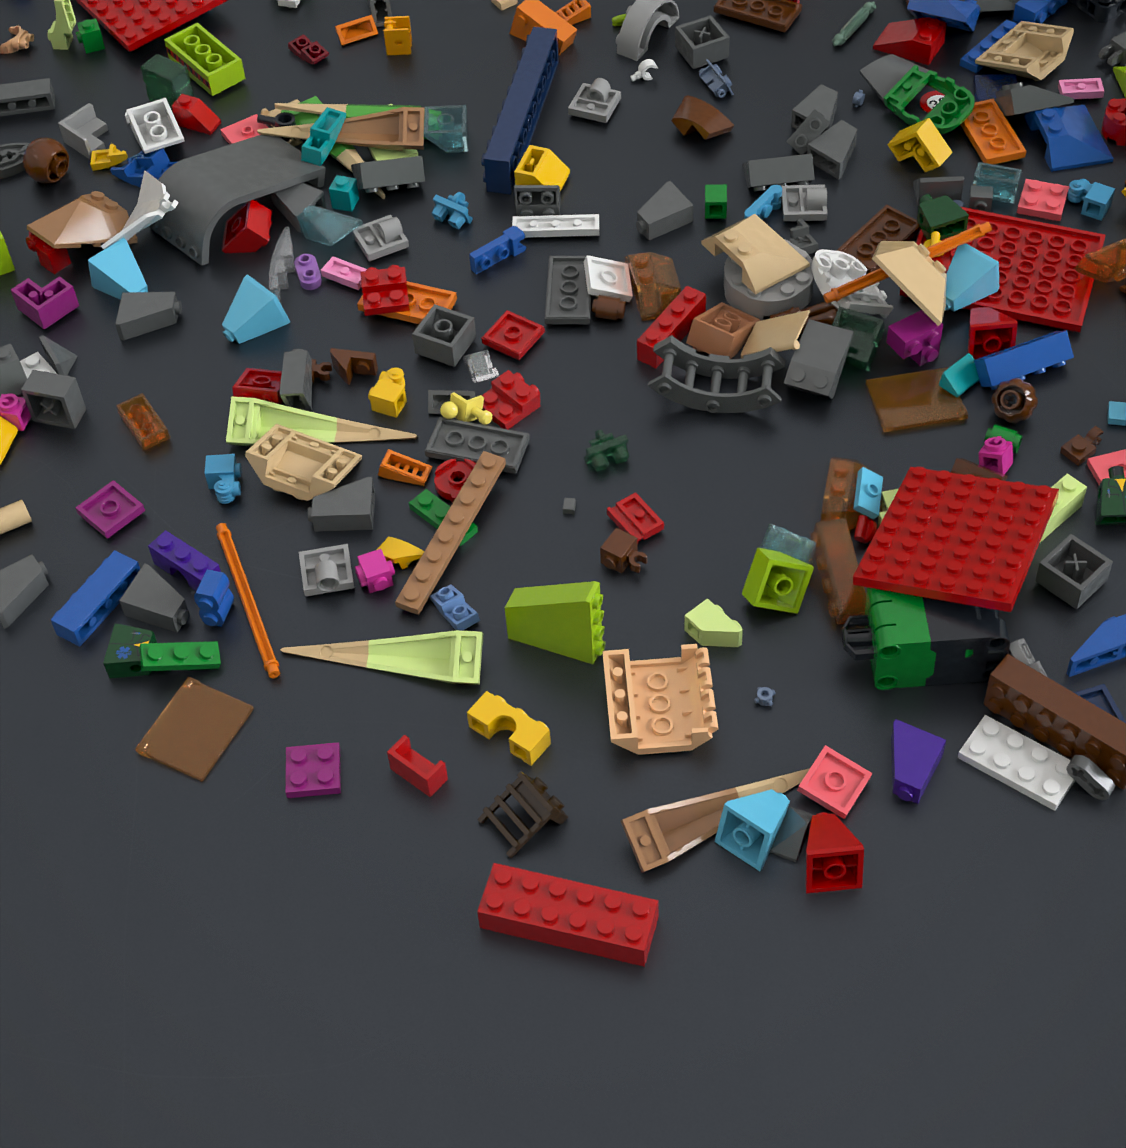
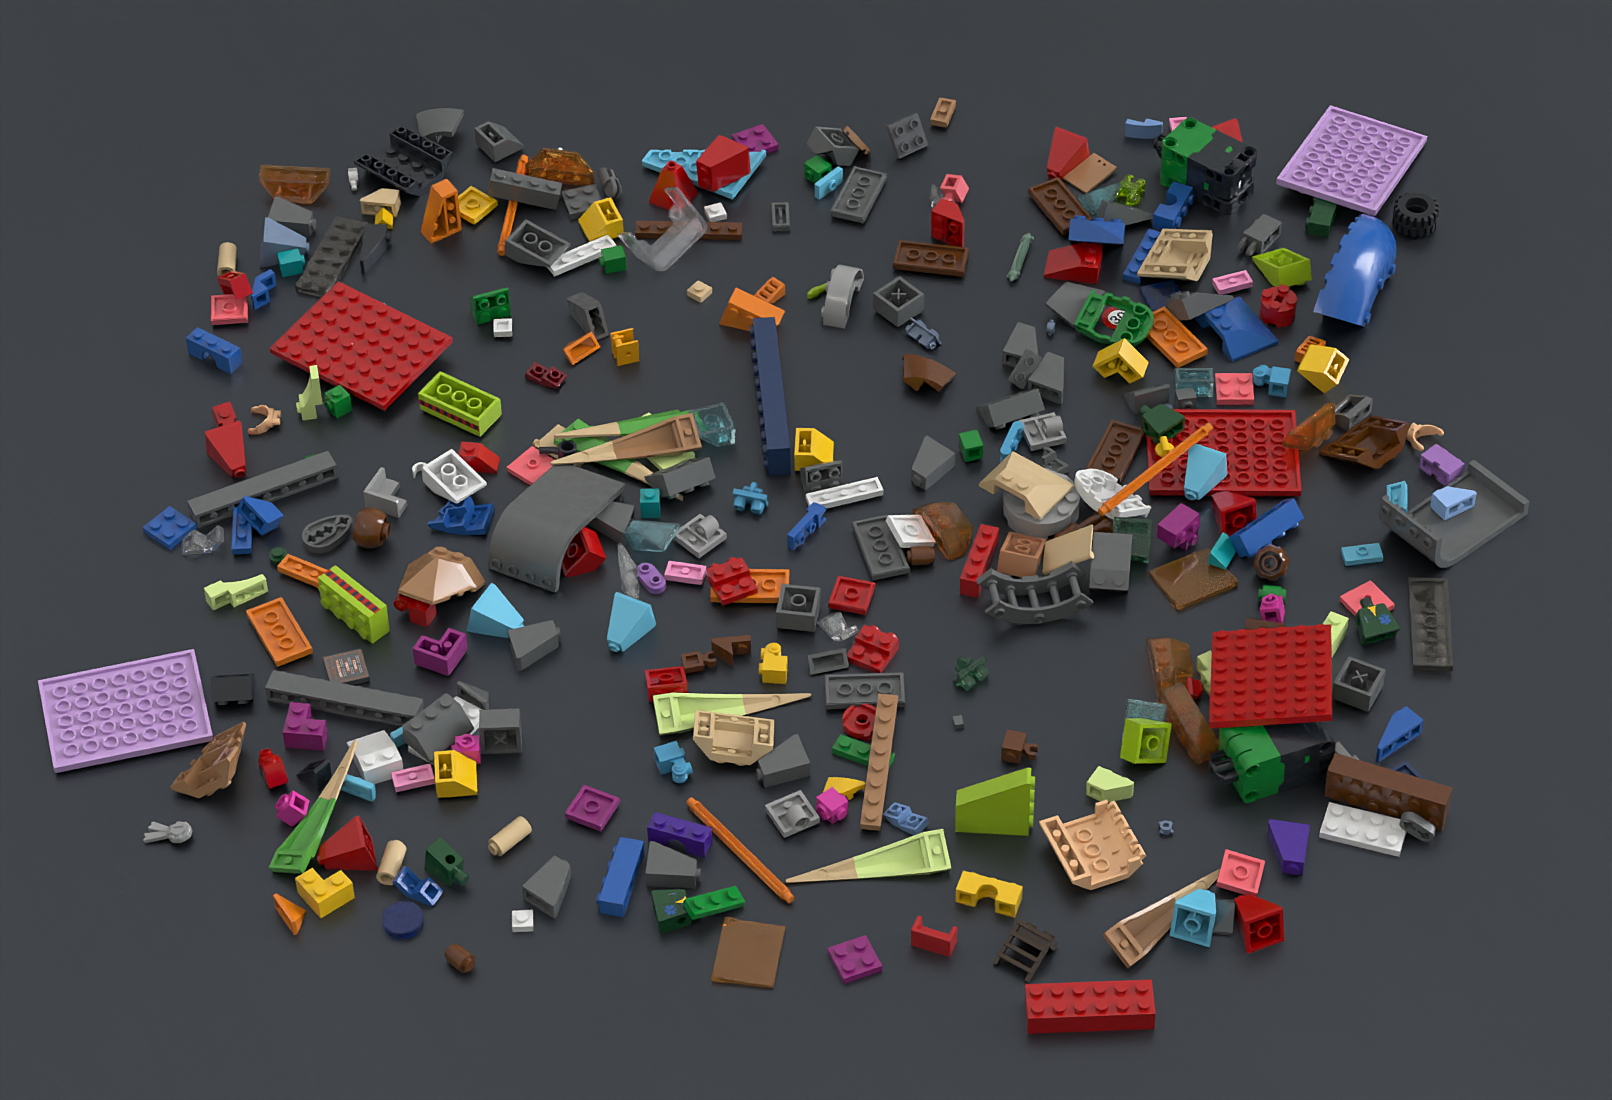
camera: 20 degrees left, 5 degrees down
yellow slope [90,144,128,171] -> none
white panel [101,170,179,249] -> none
clear orange piece [116,393,170,451] -> none
clear green piece [141,54,194,110] -> none
blue brick [194,569,234,627] -> none
dark grey slope [280,349,312,411] -> none
teal slope [301,107,346,166] -> none
orange slope [378,449,433,486] -> none
light yellow piece [440,392,492,425] -> none
light grey plate [568,78,621,123] -> none
red plate [607,492,664,544] -> none
white piece [630,59,658,82] -> none
medium azure plate [853,467,883,519] -> none
tan slope [872,241,947,326] -> none
reddish brown plate [1060,426,1104,466] -> none

